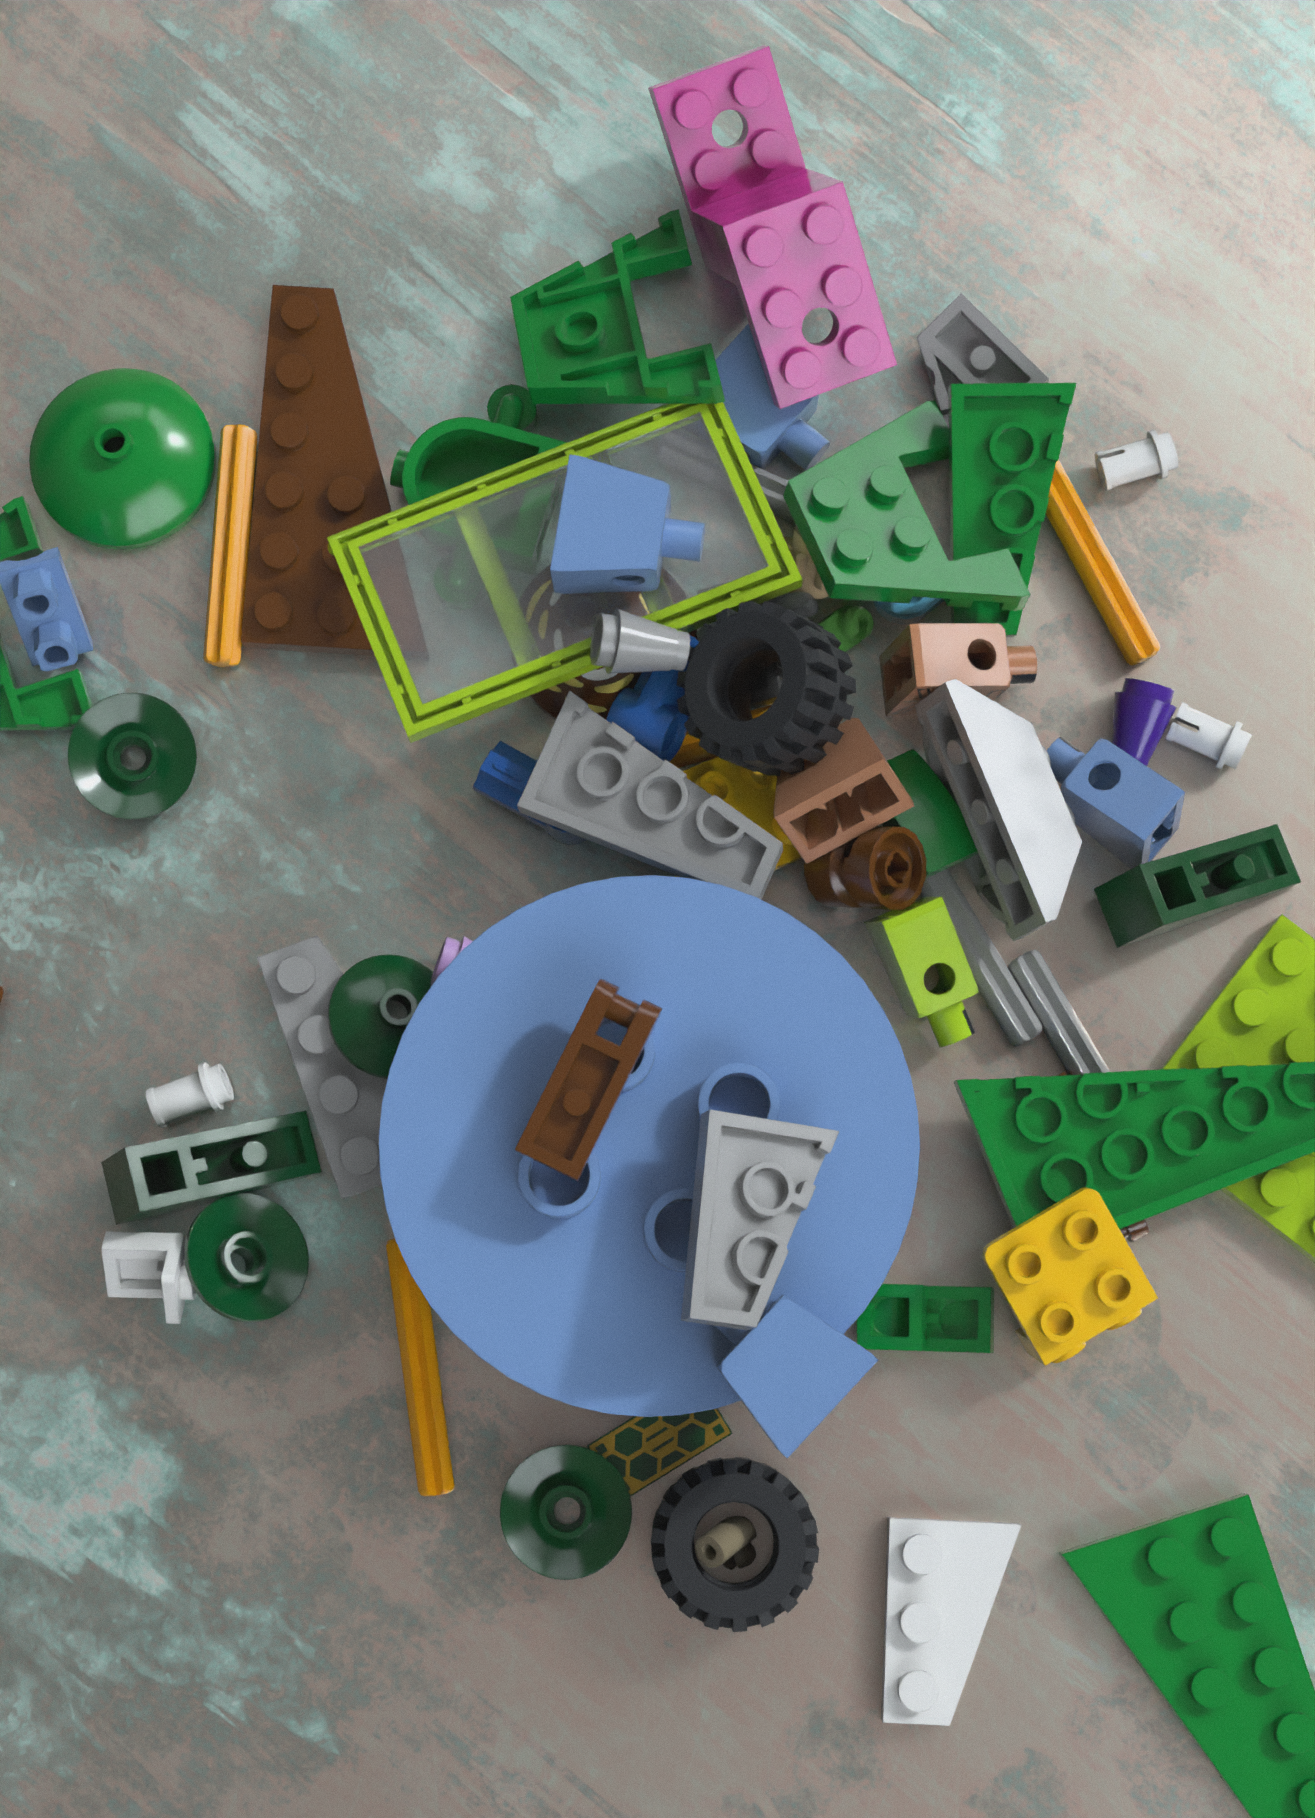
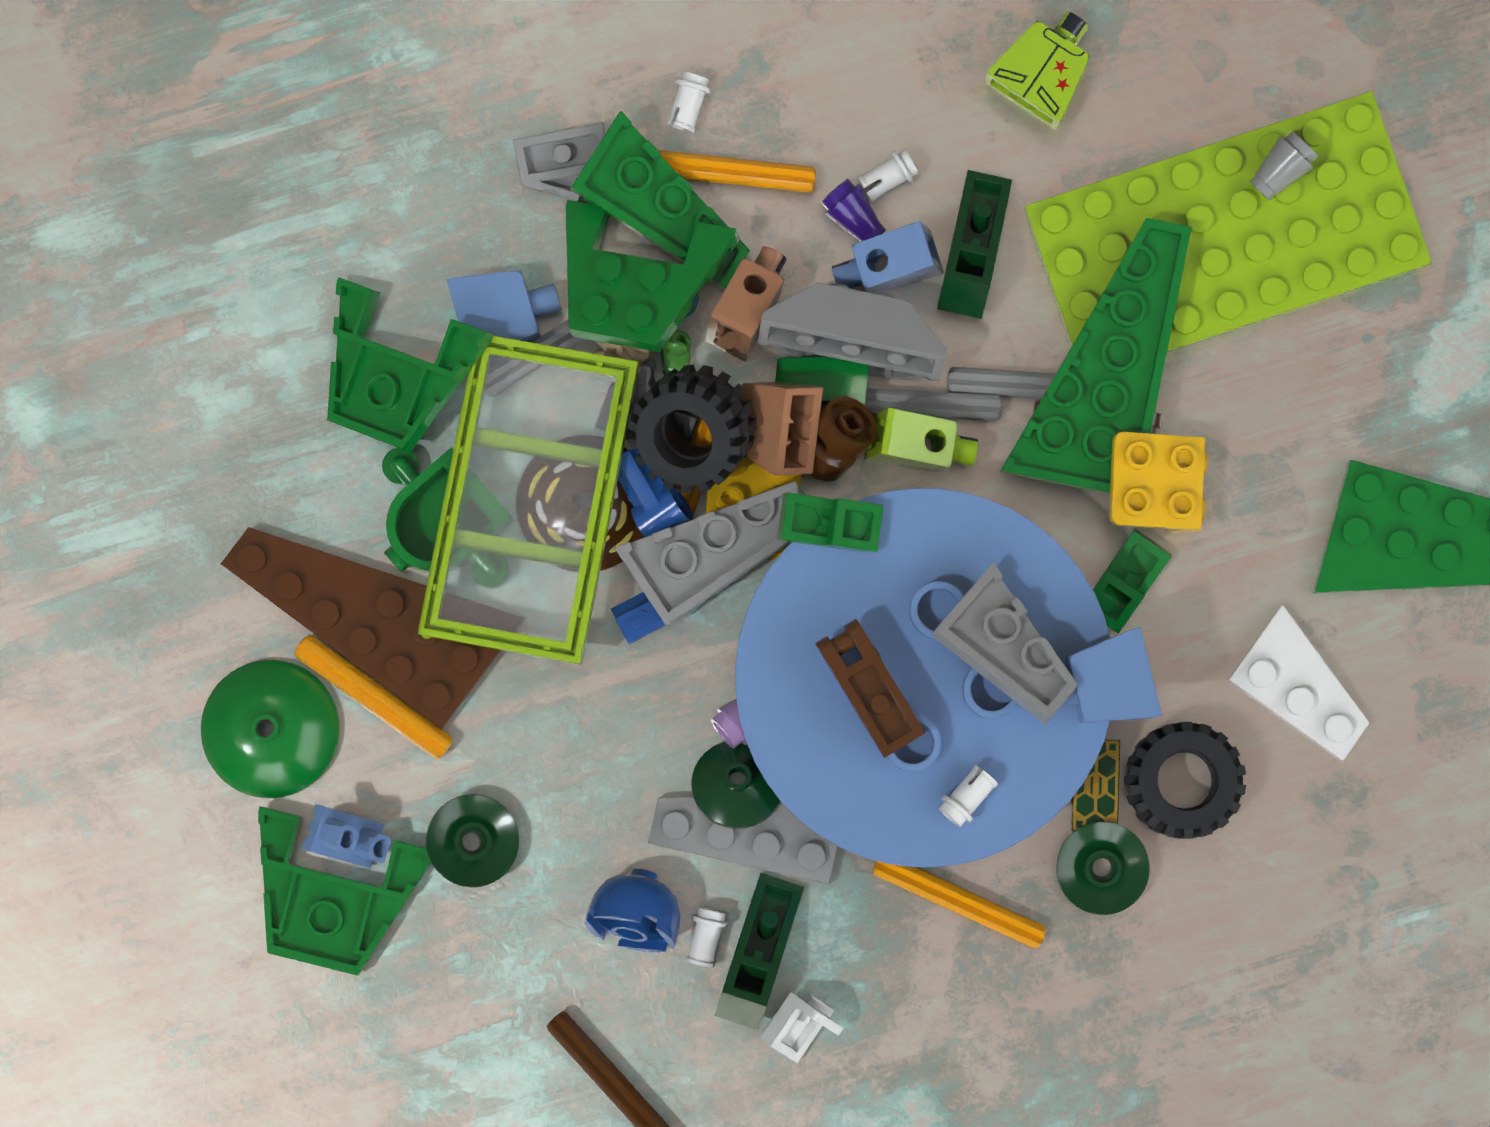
camera: 50 degrees left, 5 degrees up
dark green dish [184,1193,309,1323] -> none
medium blue torso [550,455,705,594] -> none
light grey cone [590,609,690,674] -> none
dark pink bracket [648,45,897,409] -> none
dark tan arm [695,1516,757,1570] -> none
none -> blue cylinder [584,869,681,953]
none -> green slope [777,492,884,553]
none -> white pin [939,765,998,827]

